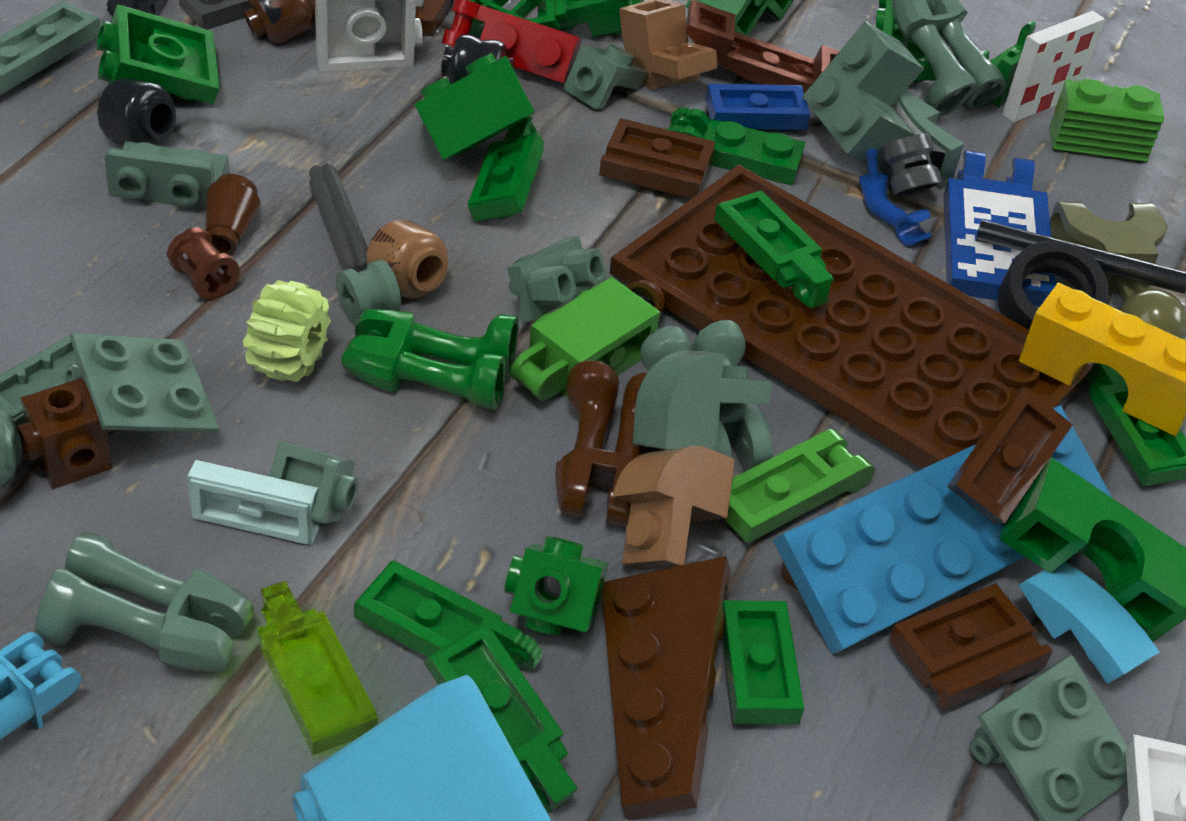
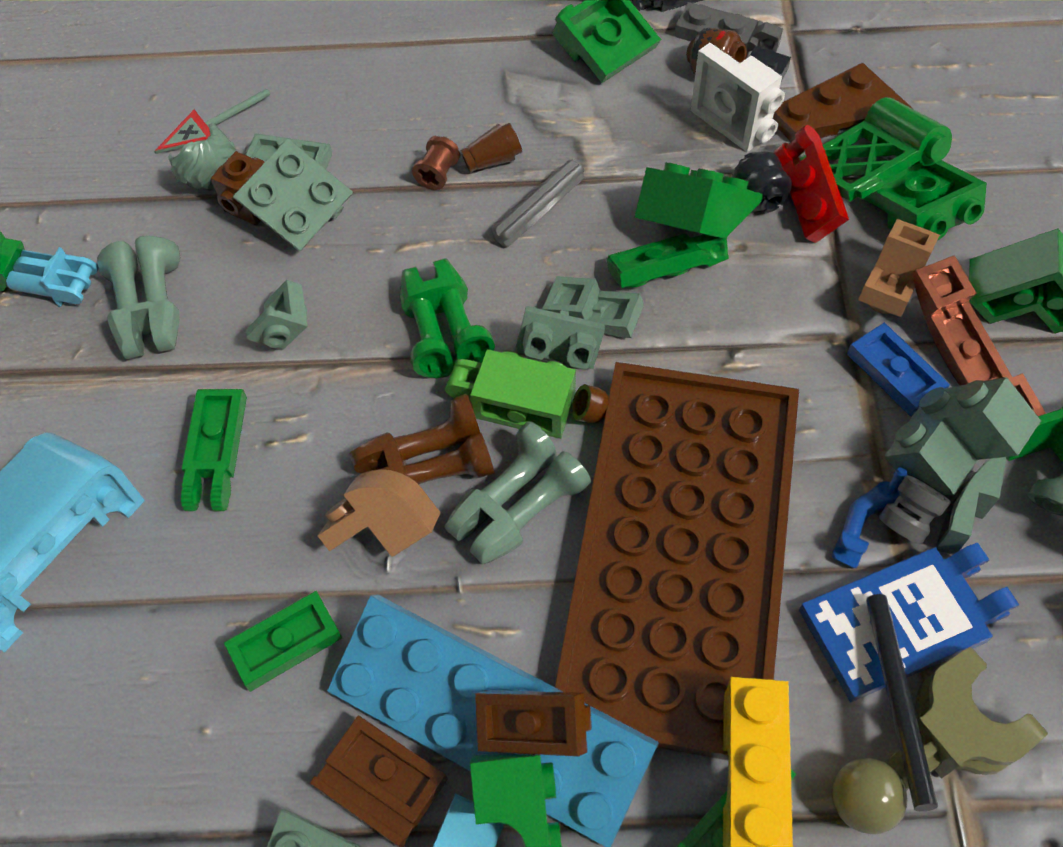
camera: 70 degrees right, 15 degrees up
black head [97,78,176,146] -> none
sand green bracket [104,141,229,210] -> none
light aqua tile [187,460,319,545] -> none
yellowish green gear [243,280,331,382] -> none
clear neon green hinge [257,580,378,755] -> none
sand green wheel [336,259,401,325] -> none
medium nougat head [367,219,448,299] -> none
green hinge [425,622,578,814] -> none
green brick [504,536,609,635] -> none
sand green bracket [564,44,647,110] -> none
reddish brown plate [599,118,716,199] -> none
reddish brown wing [602,556,731,820] -> none
sand green brick [633,350,772,451] -> none
green hinge [666,106,806,185] -> none
green hinge [714,190,834,309] -> none
bright green plate [724,429,875,544] -> none
black tyre [998,241,1109,330] -> none
none -> sand green slope [542,276,644,338]

